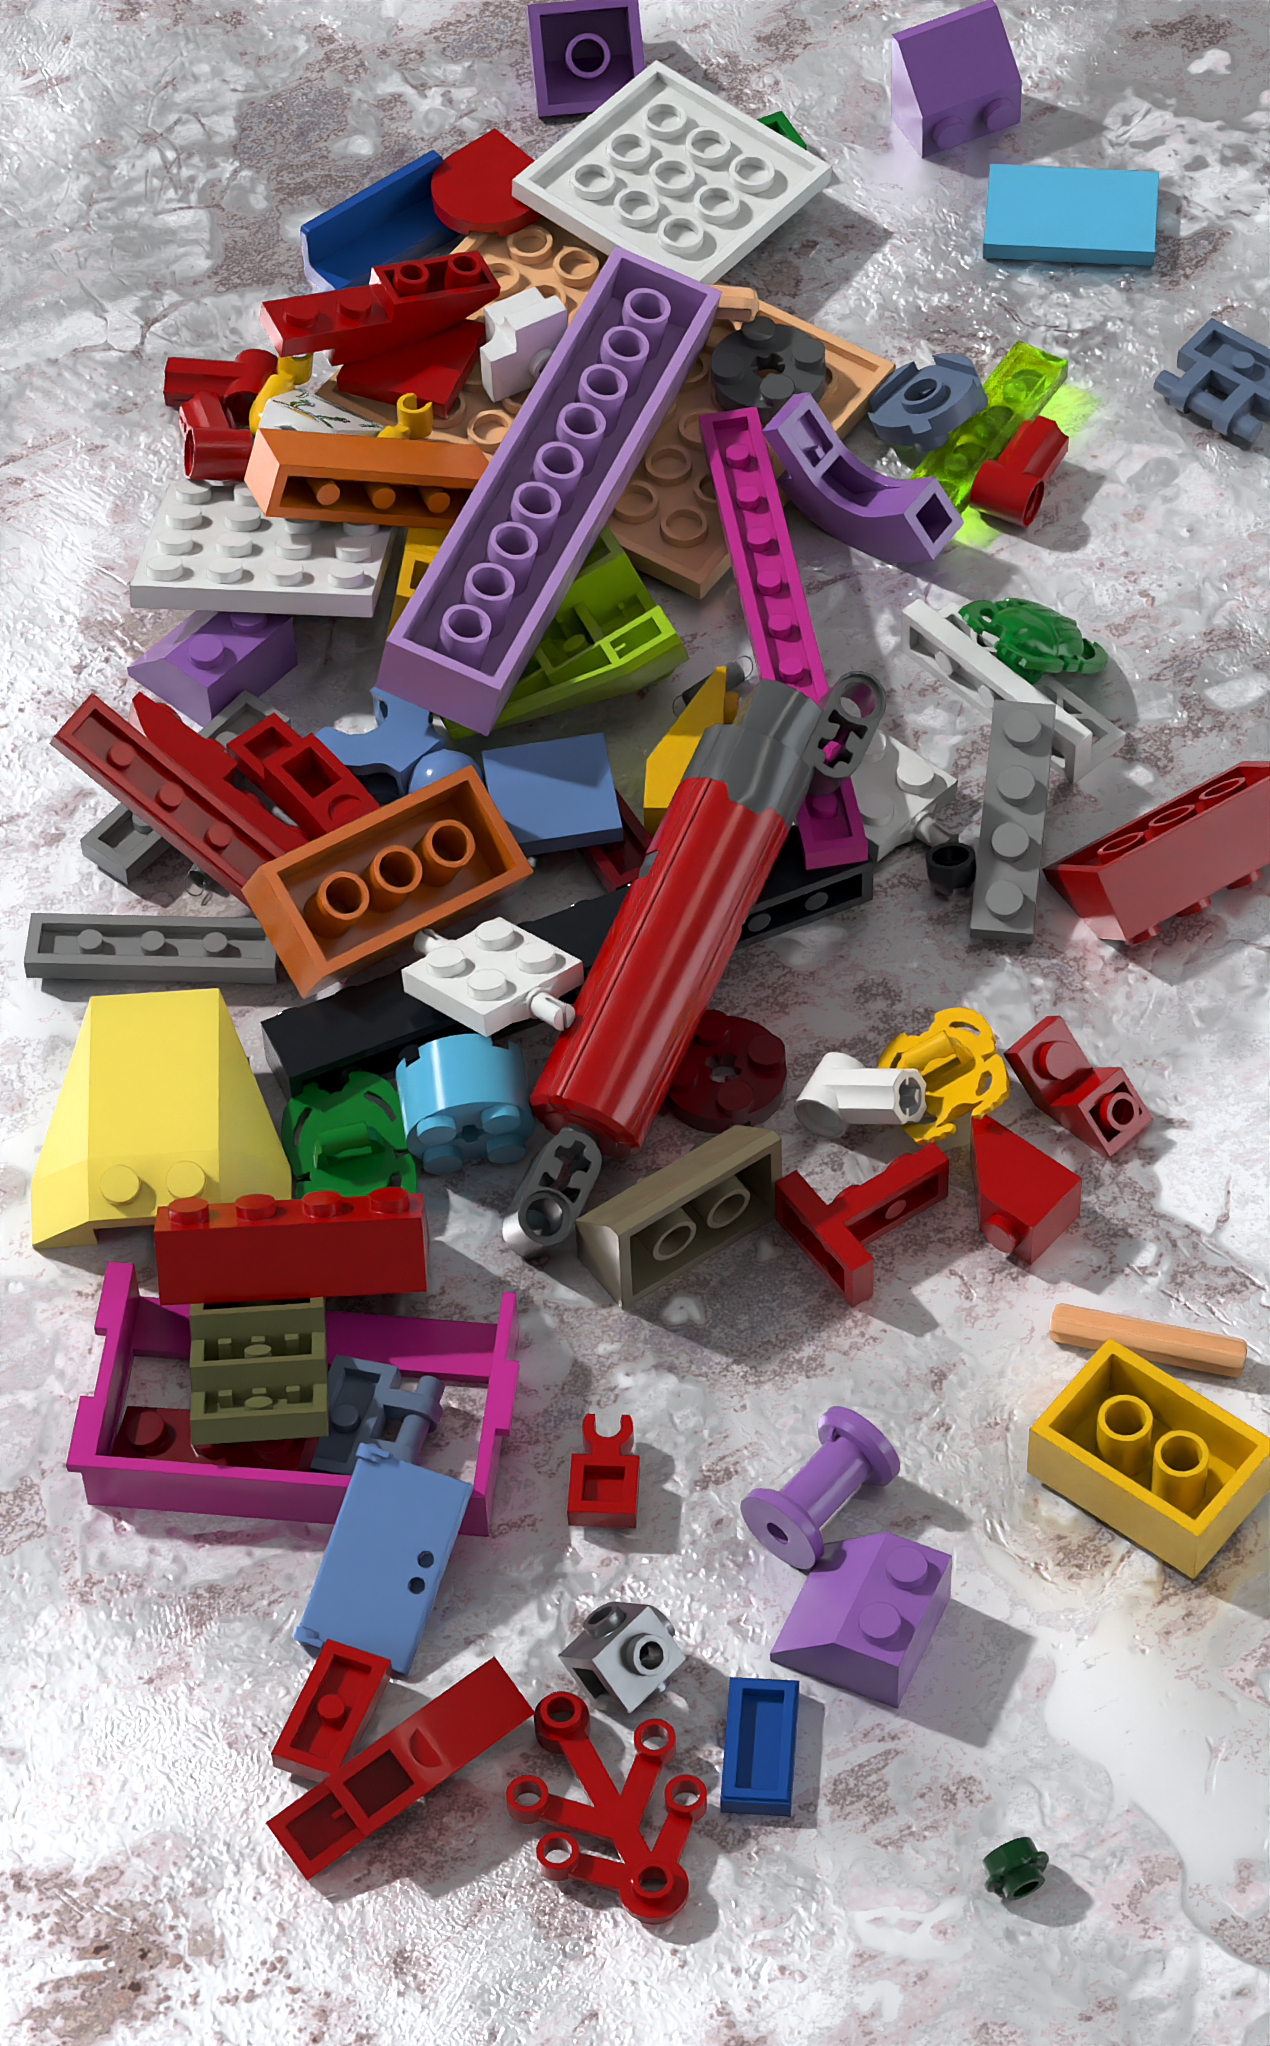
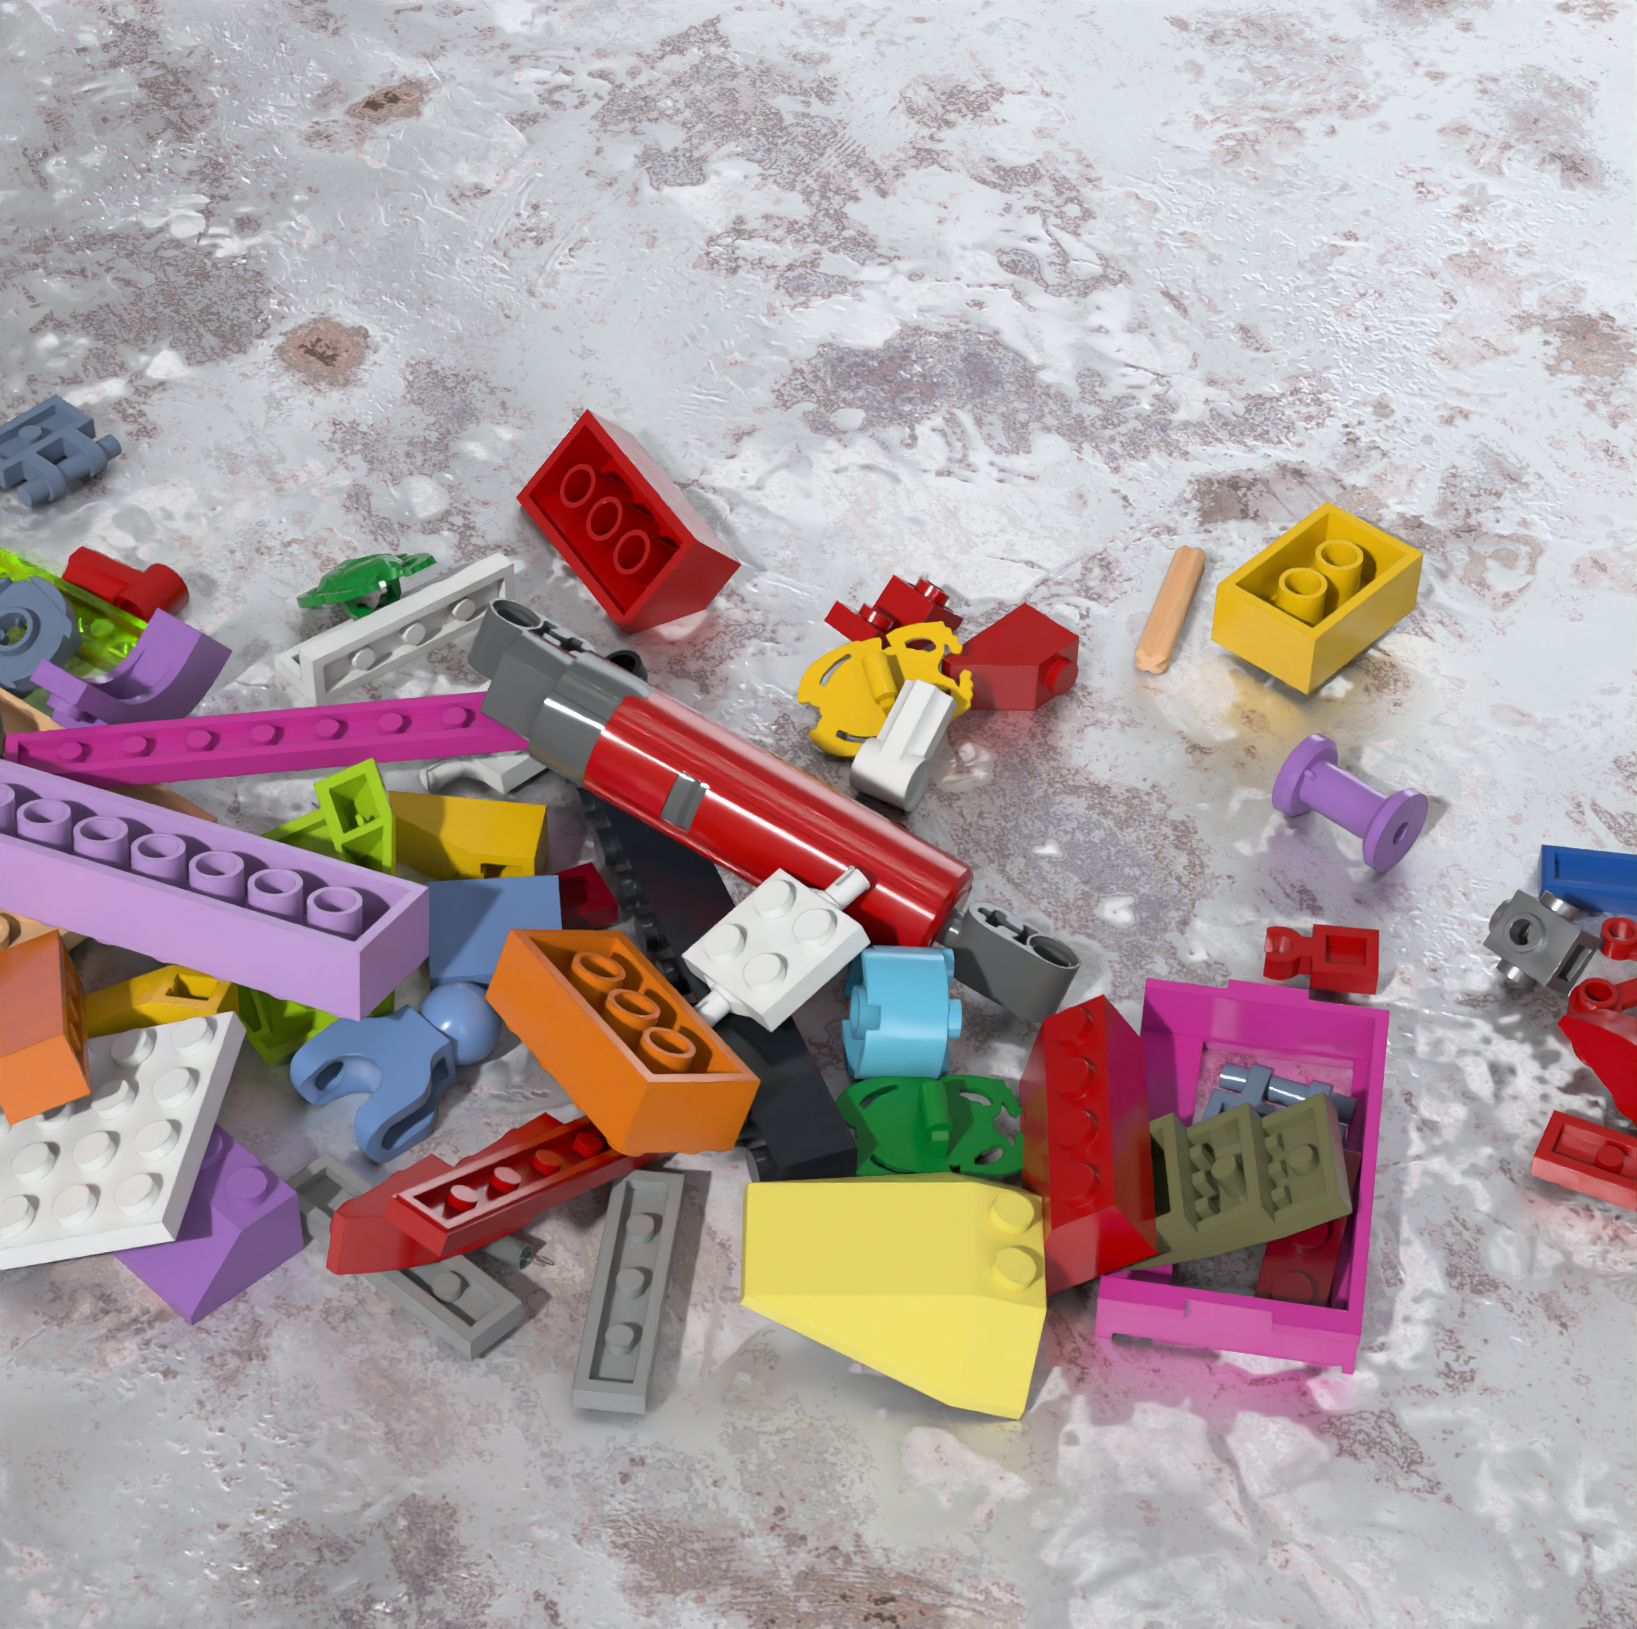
camera: 90 degrees left, 10 degrees down
red slope [226,712,381,840] -> none
medium blue door [291,1443,474,1675] -> none
dark tan slope [575,1125,782,1310] -> none
medium lavender slope [770,1532,952,1709] -> none
red bracket [775,1142,949,1308] -> none
light grey plate [970,700,1056,943] -> none

